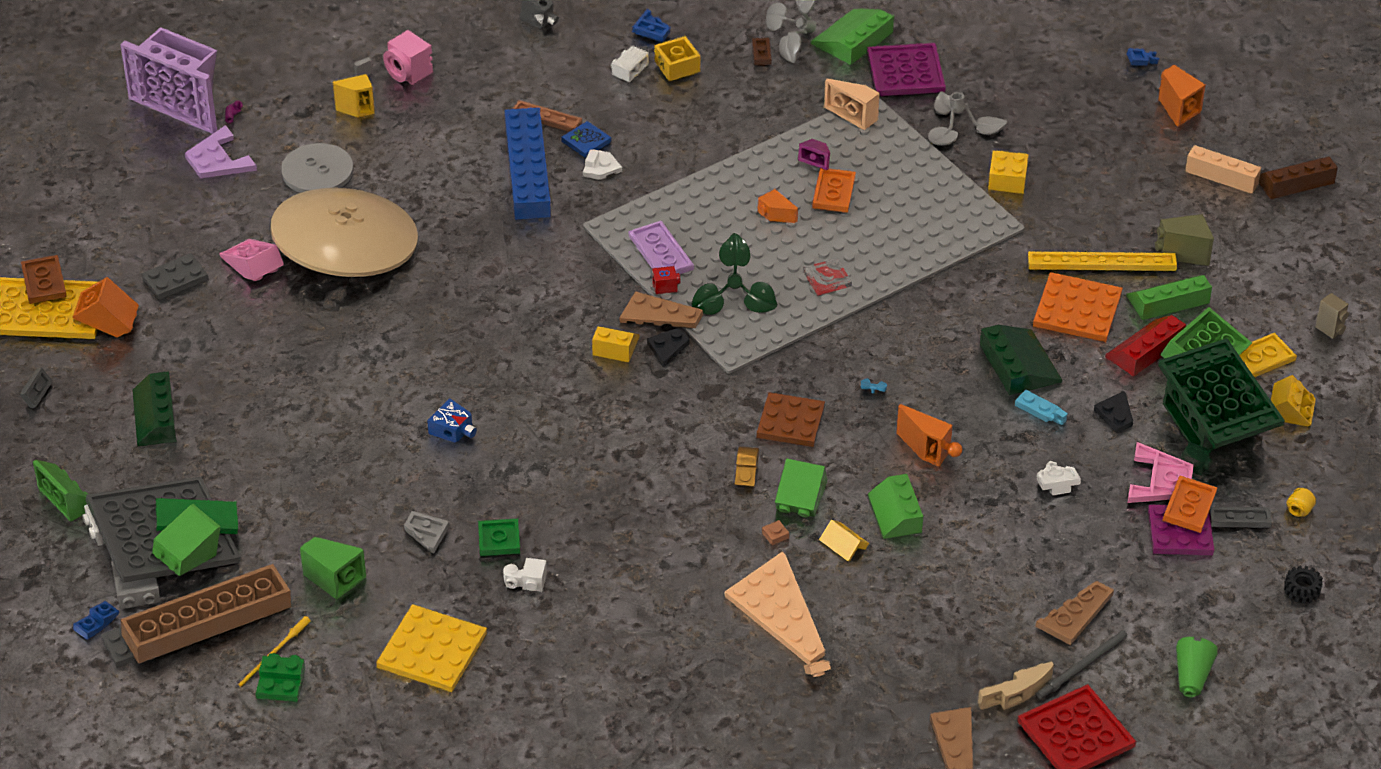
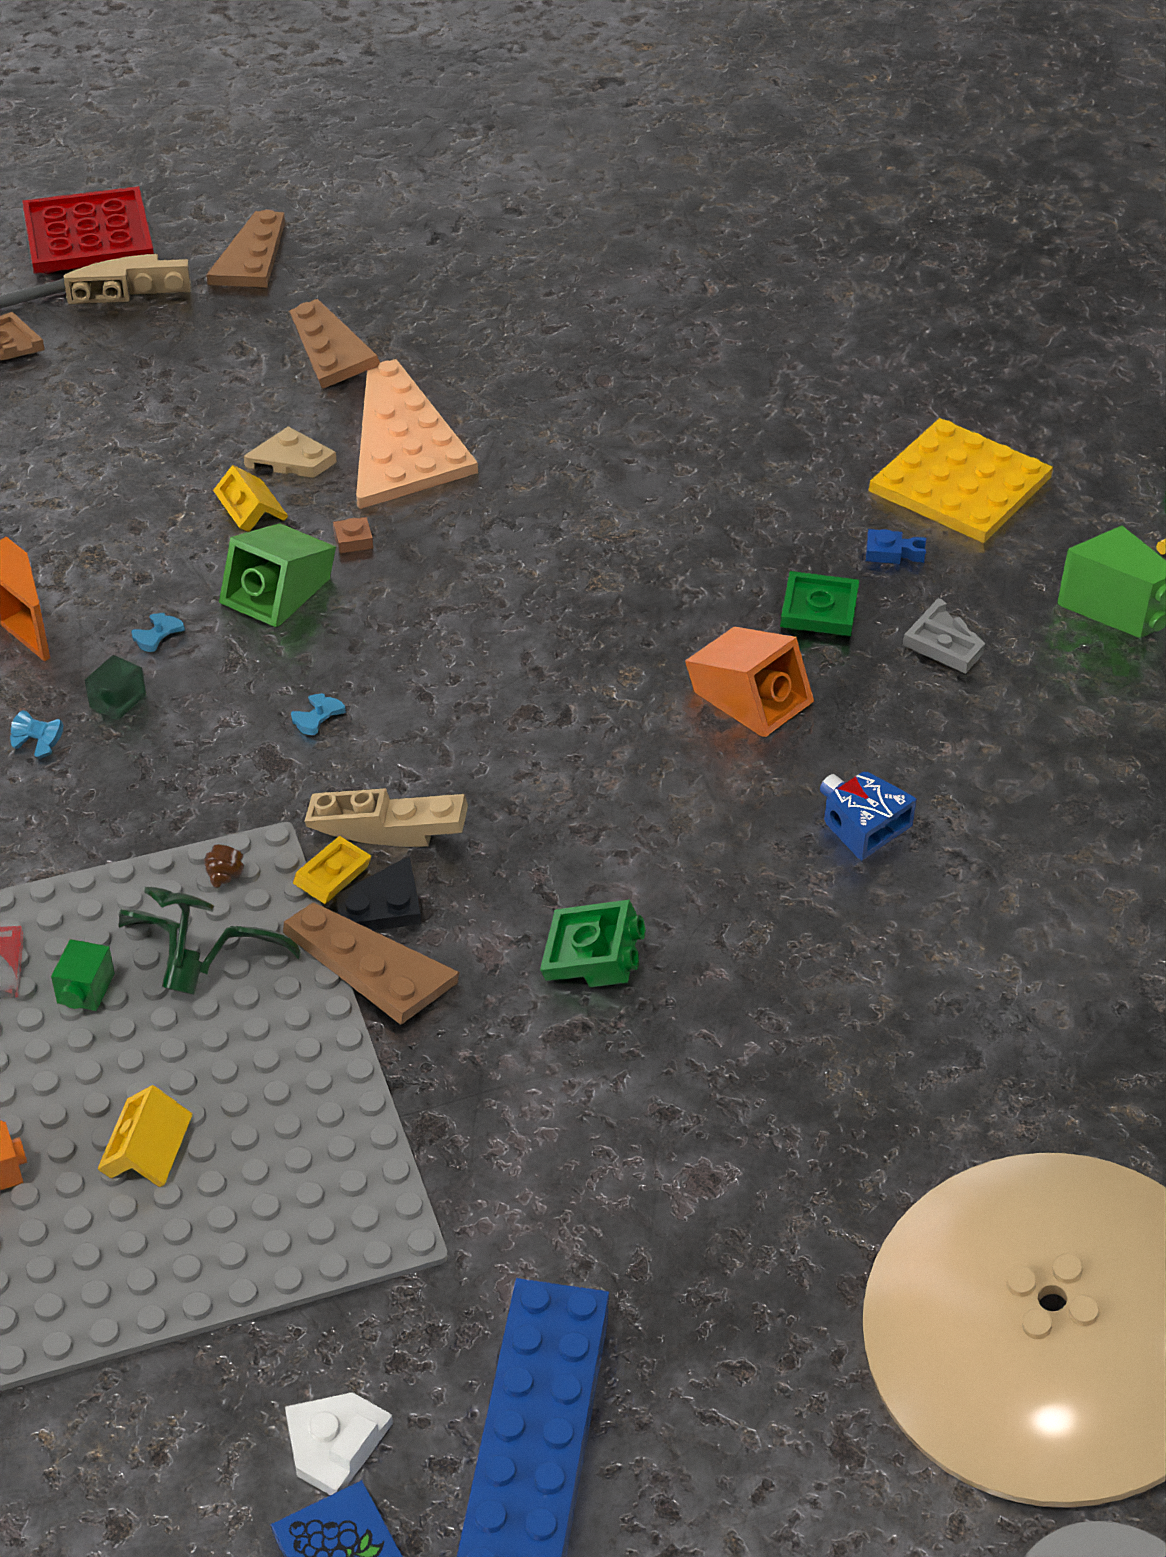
camera: 165 degrees left, 0 degrees up
white brick [503,558,547,592] -> none
yellow slope [592,326,640,362] -> none
lavender tile [628,221,694,274] -> none
red brick [652,266,681,294] -> none
pearl gold brick [735,446,759,487] -> none
dark orange plate [757,392,825,447] -> none
light nougat plate [804,660,831,677] -> none
bright green slope [868,474,923,539] -> none
none -> green brick [51,939,115,1011]
none -> clear green brick [85,655,146,720]
none -> yellow panel [97,1085,193,1187]
none -> dark azure piece [131,613,185,652]
none -> reddish brown plate [204,844,244,888]
none -> tan wing [244,426,337,478]
none -> medium nougat wing [289,299,380,389]
none -> dark azure piece [291,694,346,735]
none -> yellow plate [293,836,372,904]
none -> tan slope [305,788,468,847]
none -> green plate [540,899,646,987]
none -> orange slope [685,627,814,737]
none -> blue plate [866,529,926,564]

